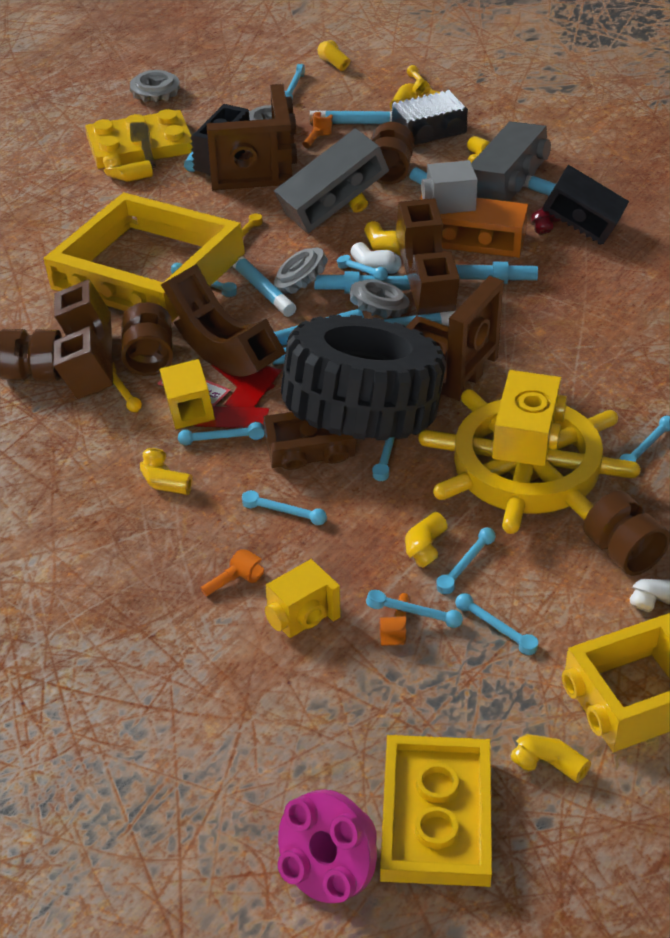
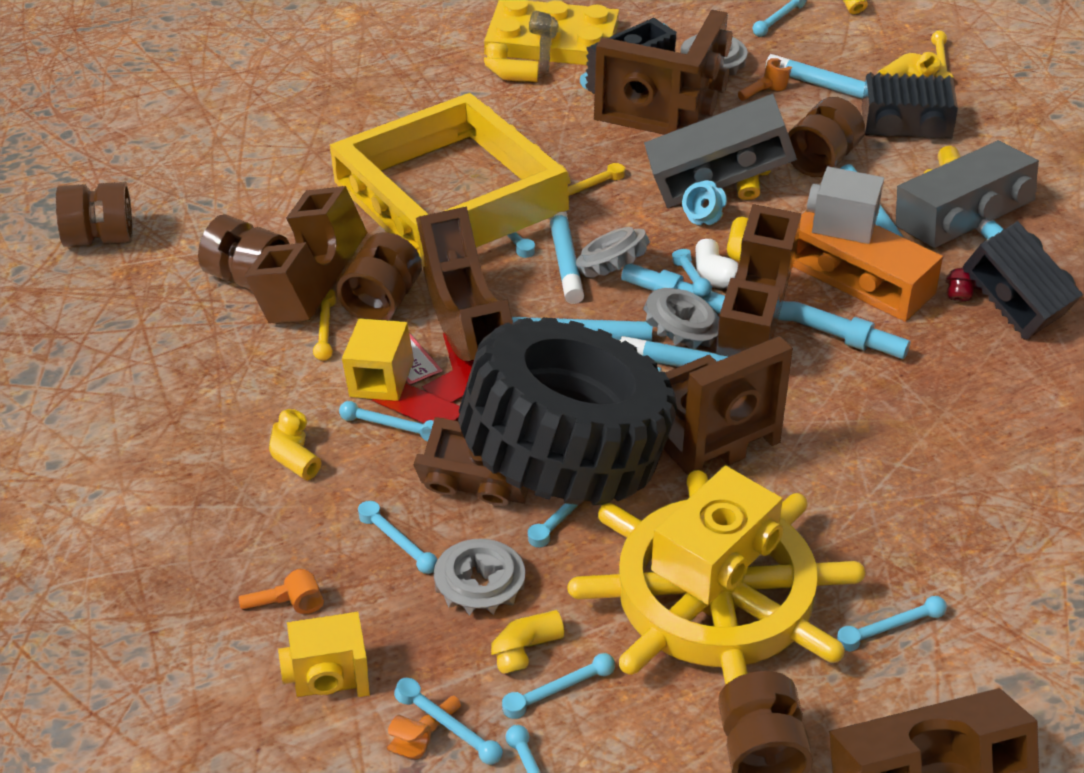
camera: 25 degrees right, 0 degrees up
none -> light grey gear [434,539,525,616]
none -> medium azure plate [682,180,727,225]

